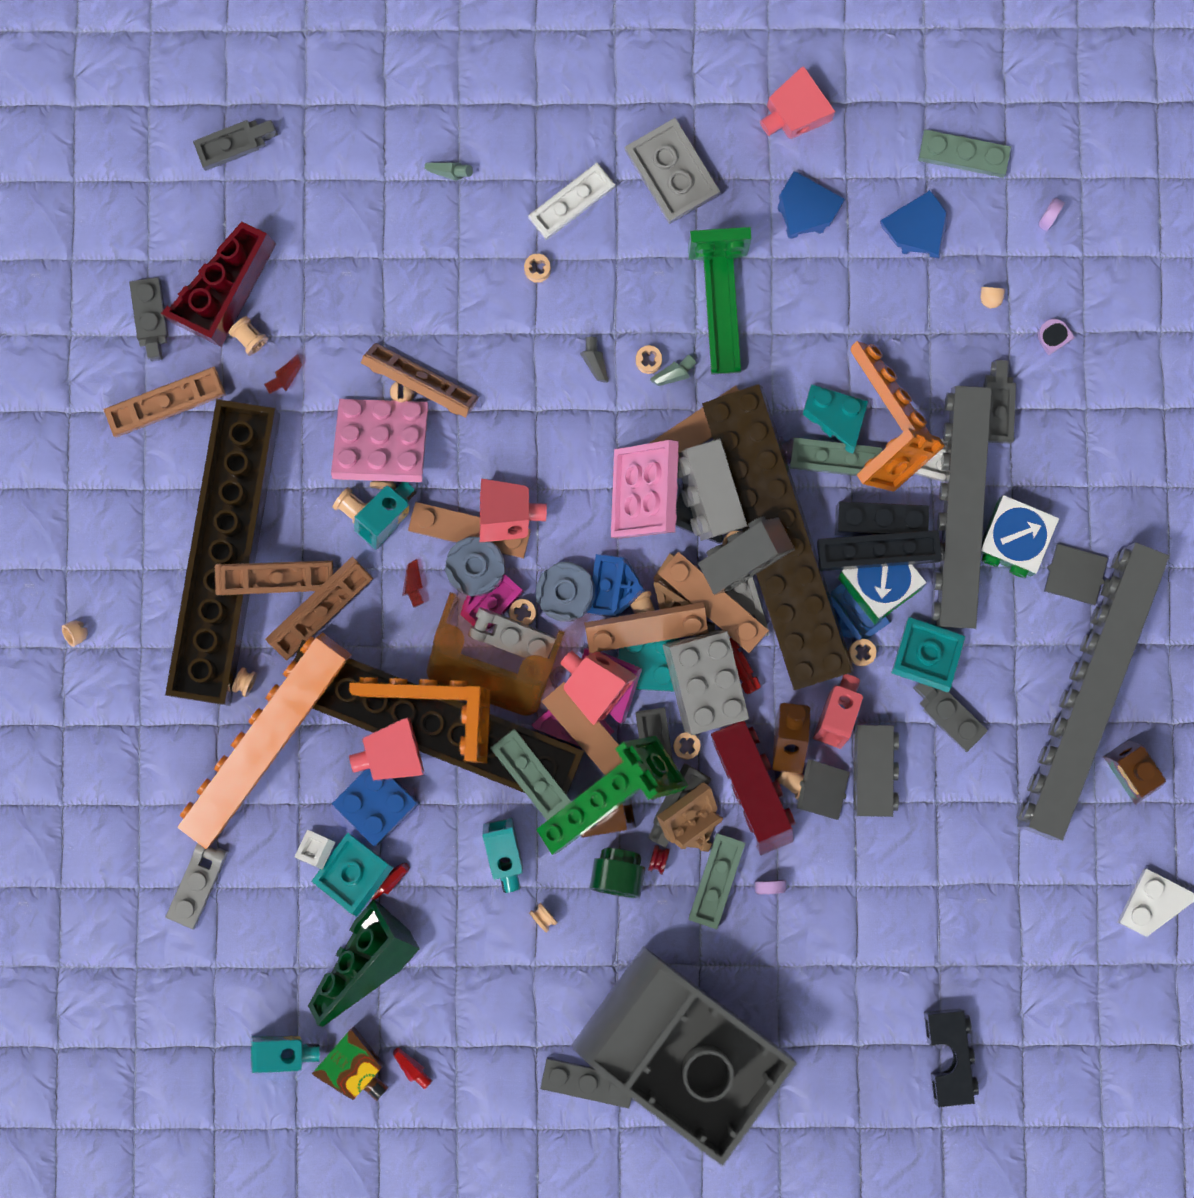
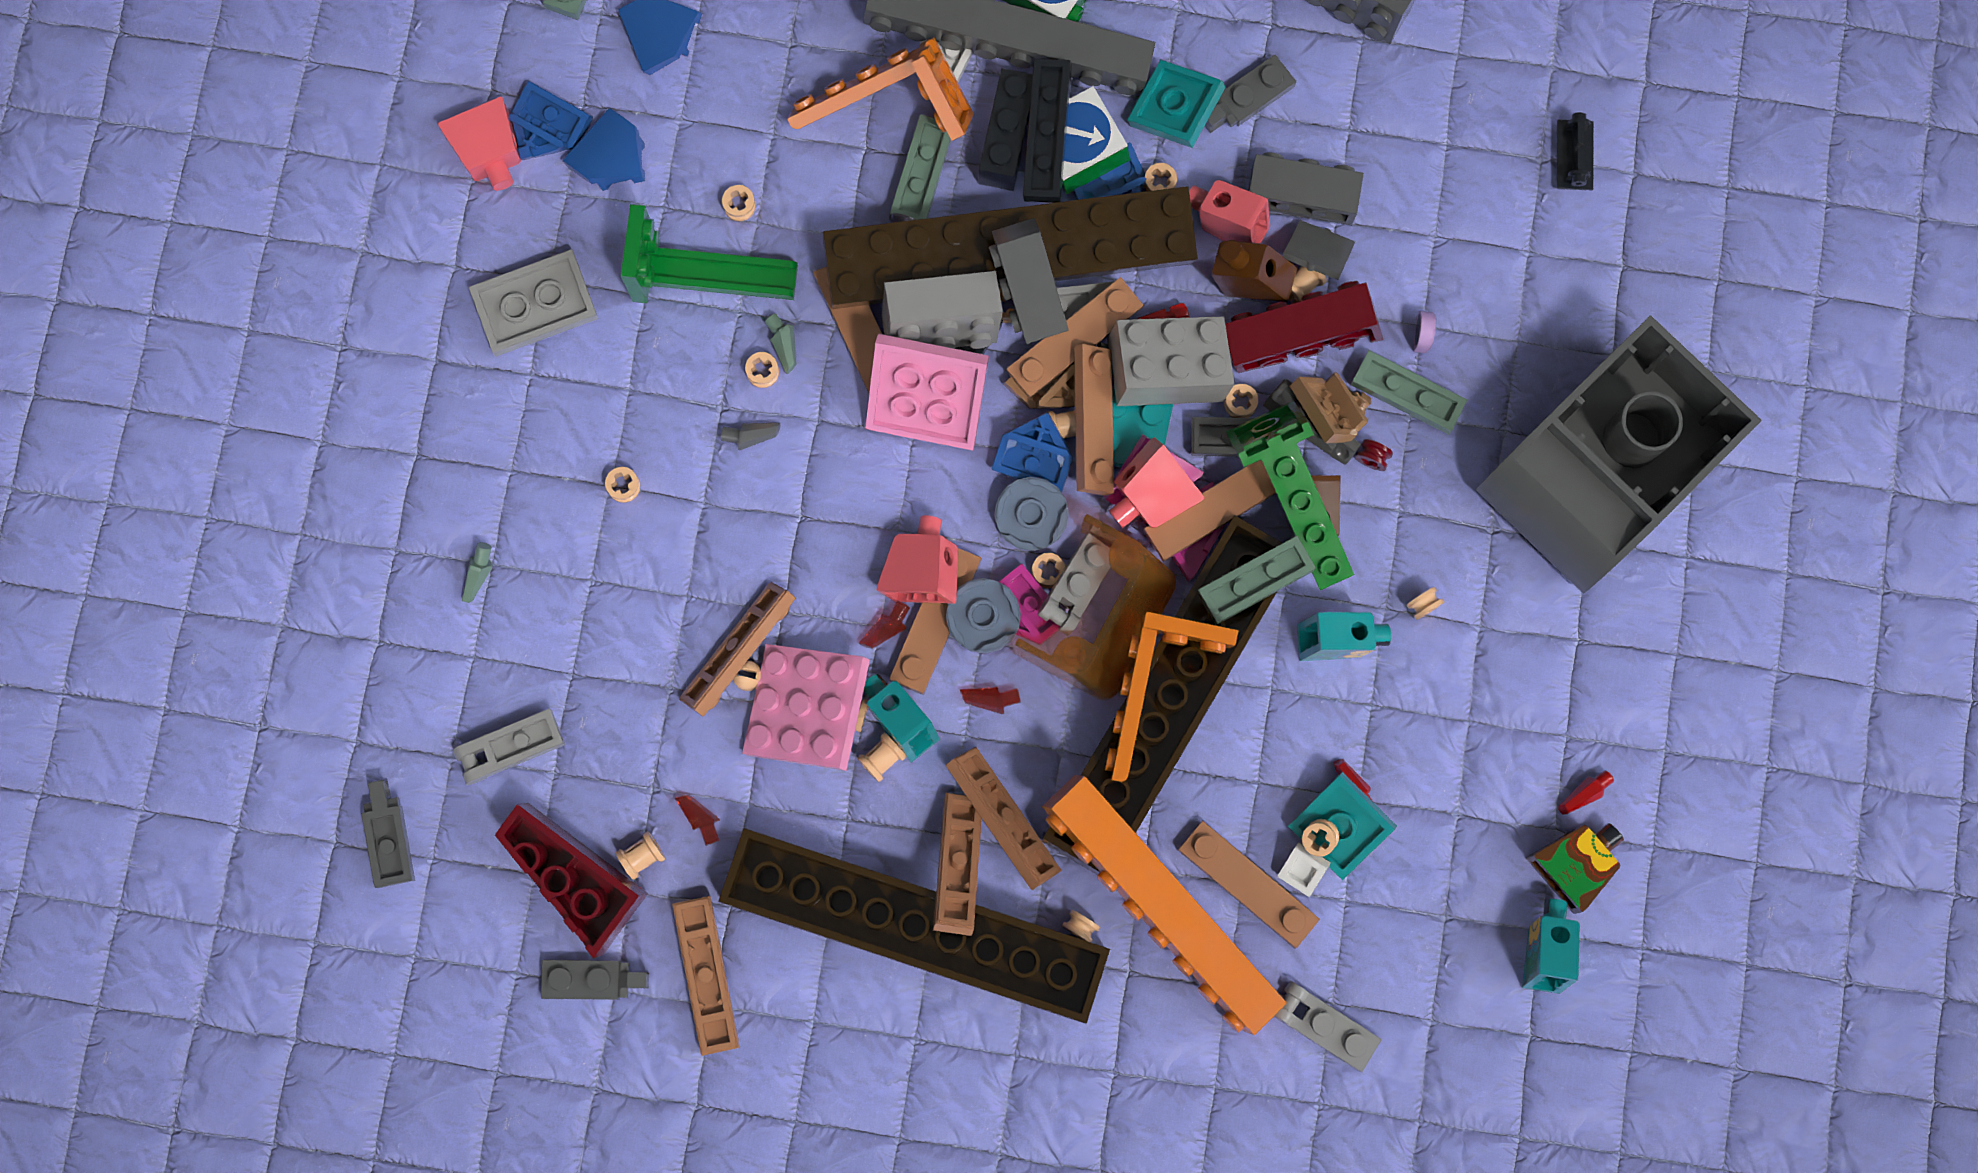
camera: 85 degrees left, 5 degrees down
light nougat hinge [62,620,88,647] -> none
dark green wedge [308,899,420,1027] -> none
blue brick [331,769,420,847] -> none
coral torso [349,718,425,780] -> none
white tile [528,163,615,241] -> none
dark grey plate [540,1058,631,1109] -> none
dark green piece [589,848,645,898] -> none
teal wing [802,384,868,454] -> none
black arch [924,1008,979,1108] -> none
none -> light grey plate [453,709,565,785]
none -> blue slope [509,81,593,160]
none -> light nougat bush [722,185,756,222]
none -> clear red bar [859,601,910,649]
none -> nougat plate [1178,821,1320,949]
none -> light nougat bush [1302,819,1339,856]
none -> black hinge [1557,112,1594,191]

